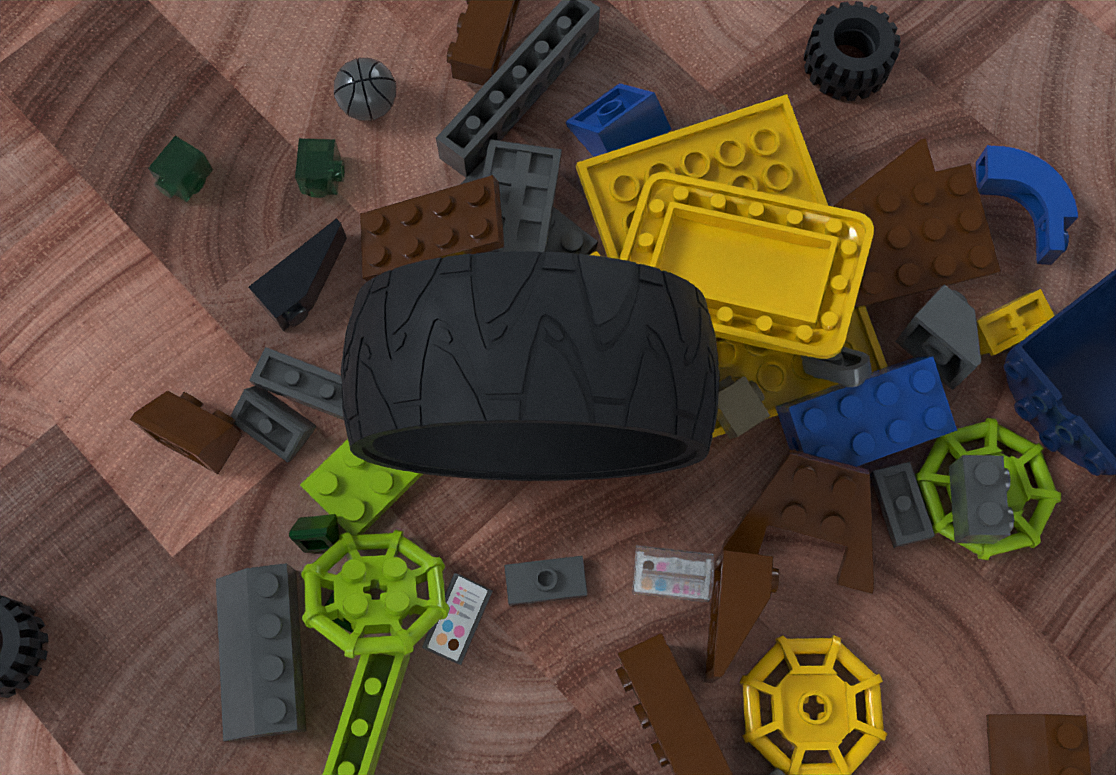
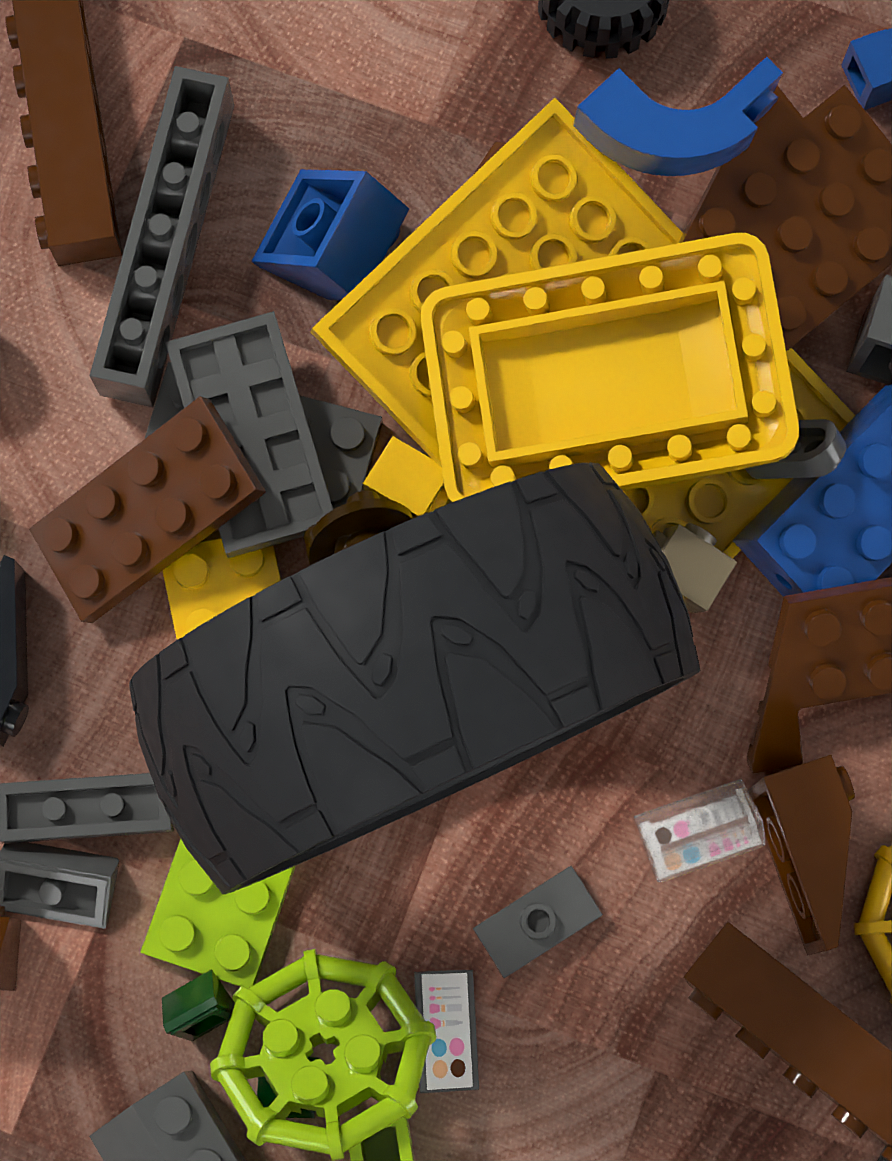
camera: 25 degrees left, 5 degrees up
none -> blue arch [573,57,783,176]

